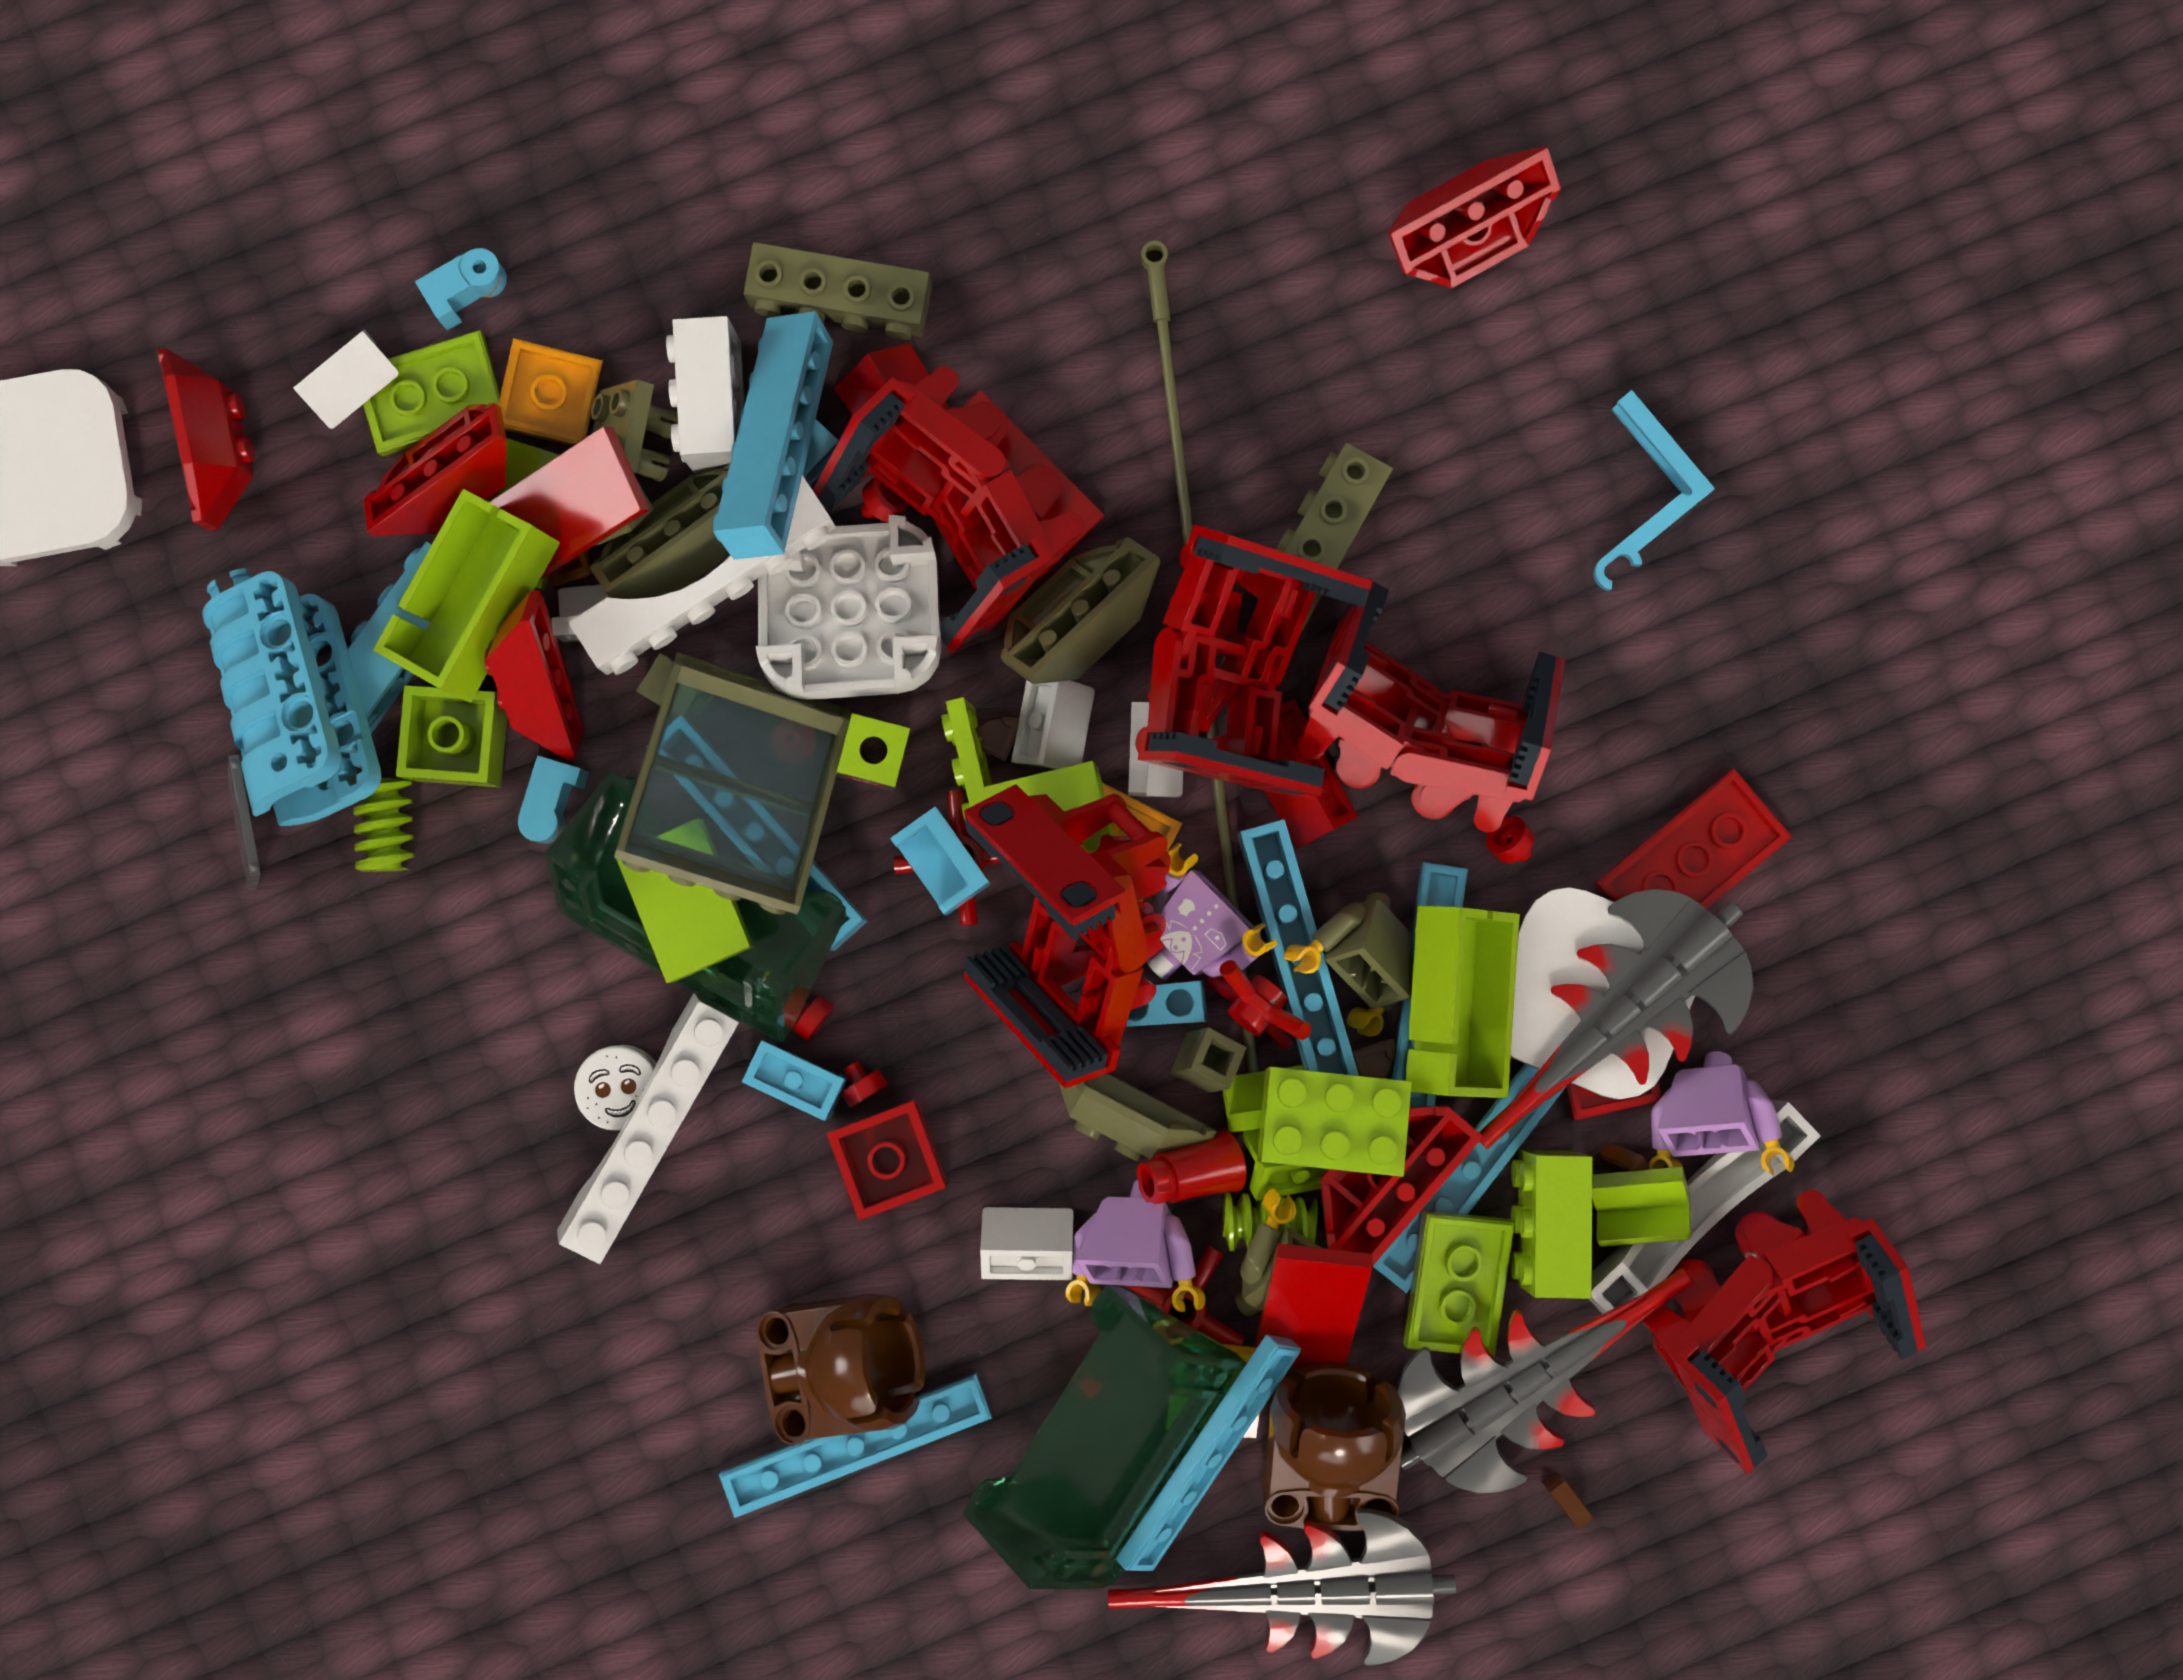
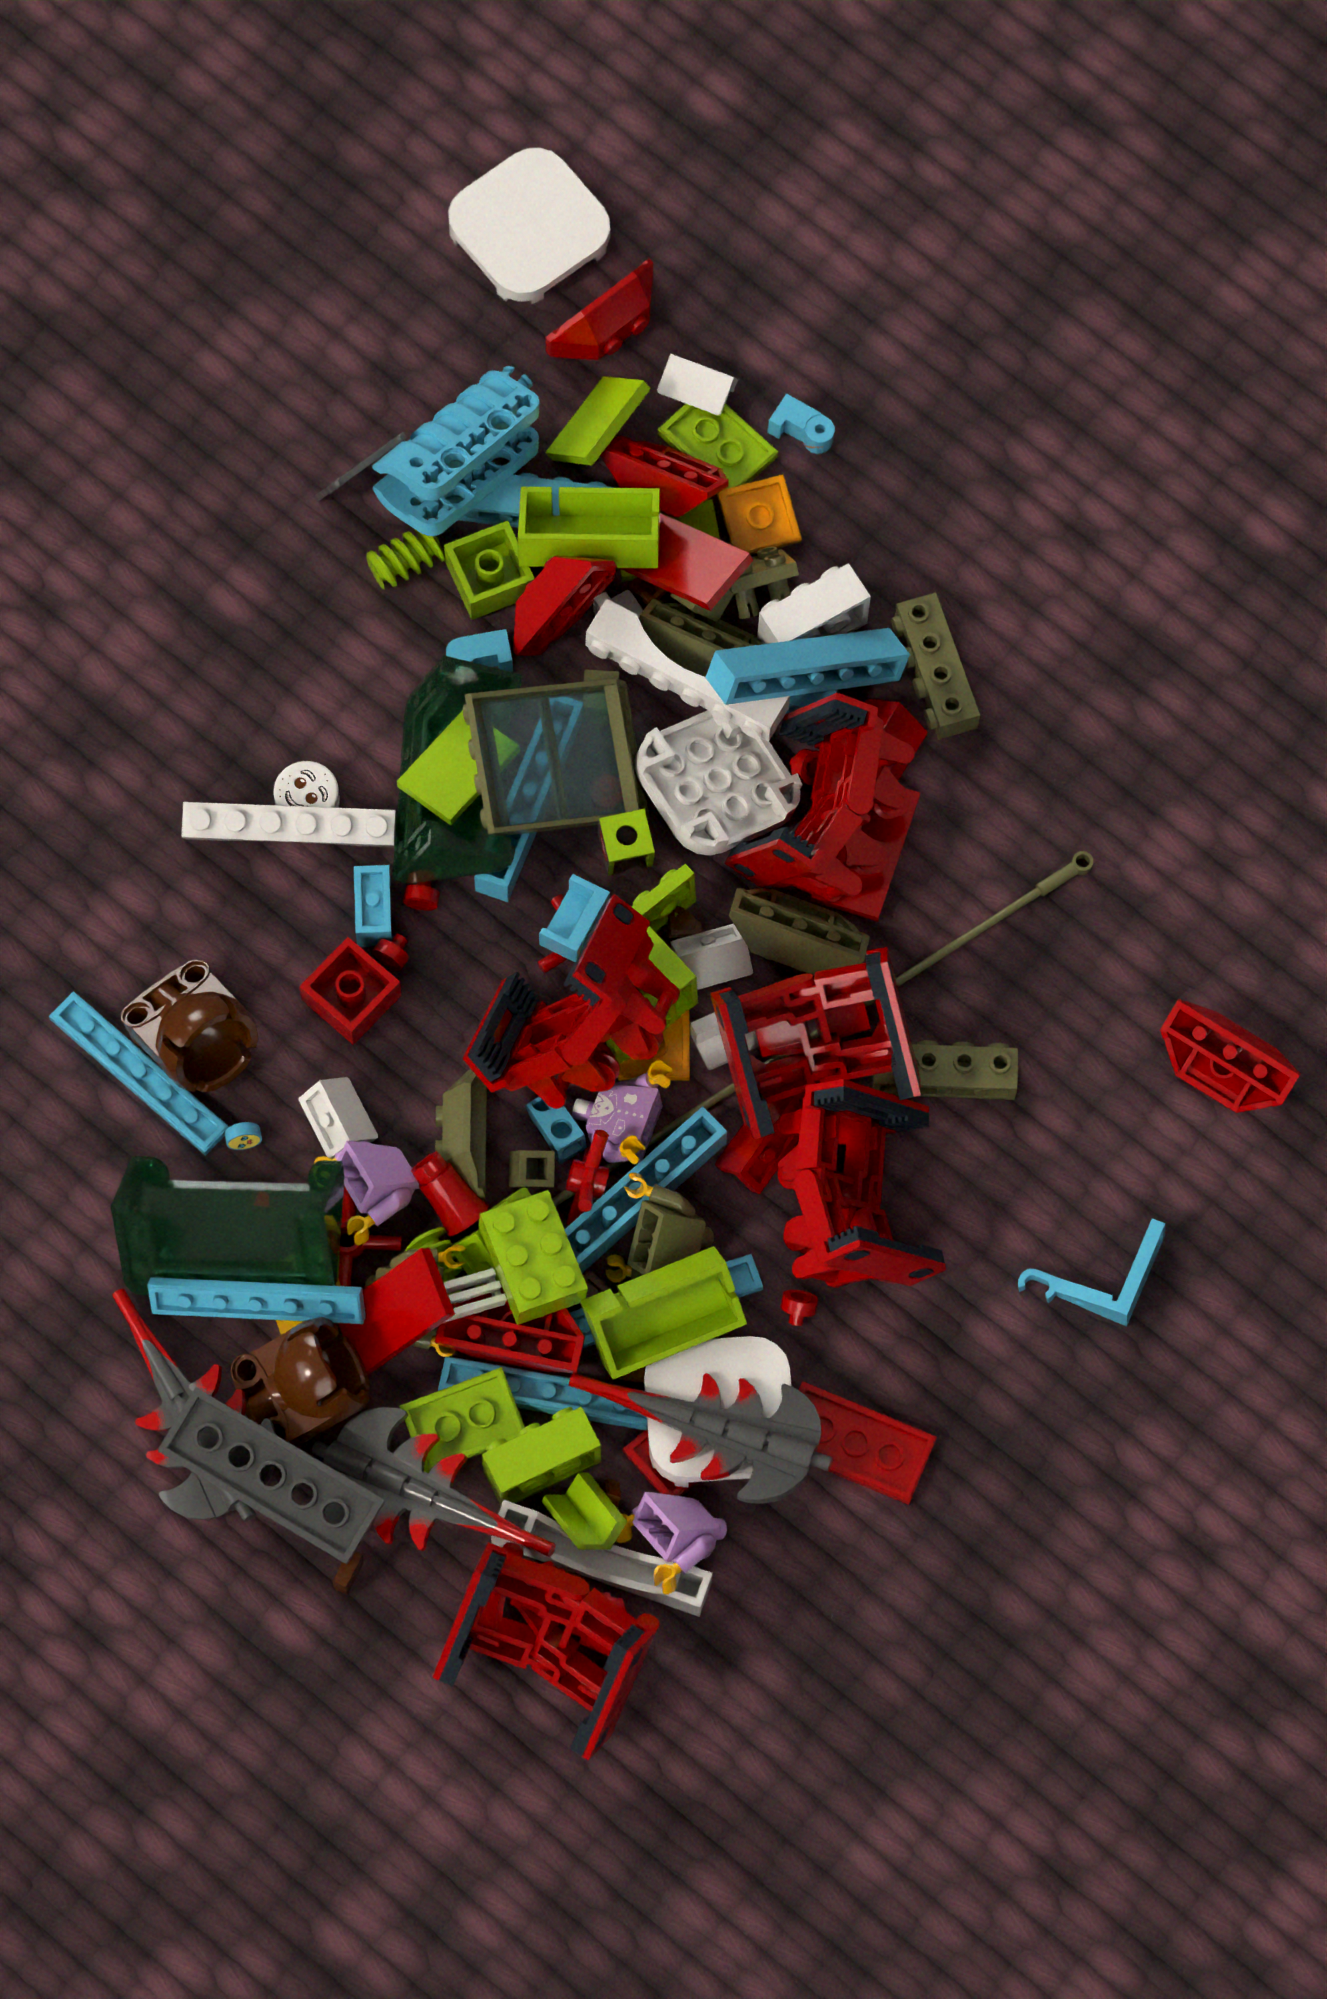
camera: 60 degrees right, 15 degrees down
none -> dark grey plate [157,1387,386,1565]
none -> medium azure tile [225,1122,262,1150]
none -> white tile [443,1268,507,1323]
none -> lime tile [545,376,651,466]

